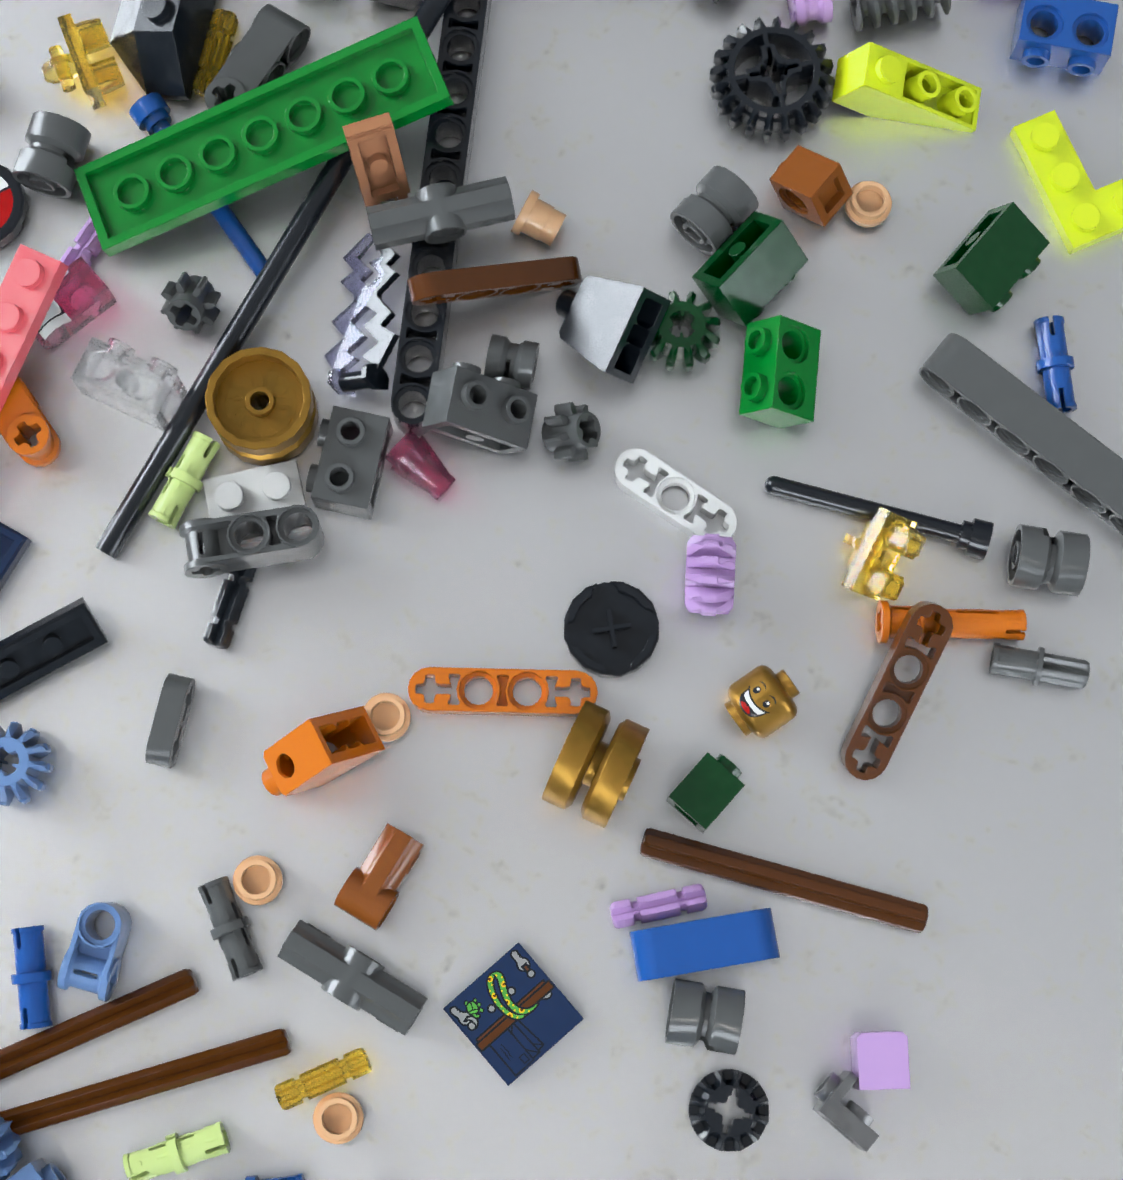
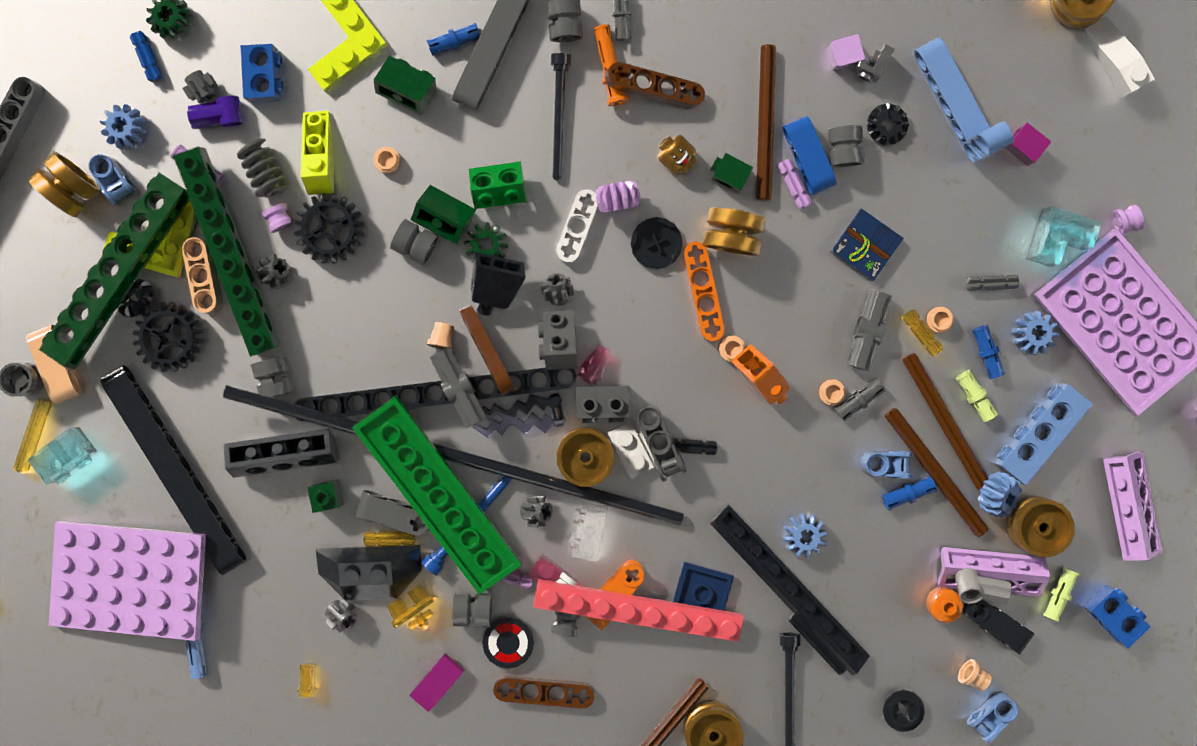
camera: 105 degrees left, 10 degrees up
dark grey beam [145,673,195,768] -> none
yellowish green pin [148,431,221,529] -> none
dark orange piece [334,823,424,931] -> none
nougat hinge [342,112,411,207] -> none
dark grey wheel [484,334,540,389] -> none
dark orange brick [769,145,853,227] -> none
clear yellow hips [841,506,926,601] -> none

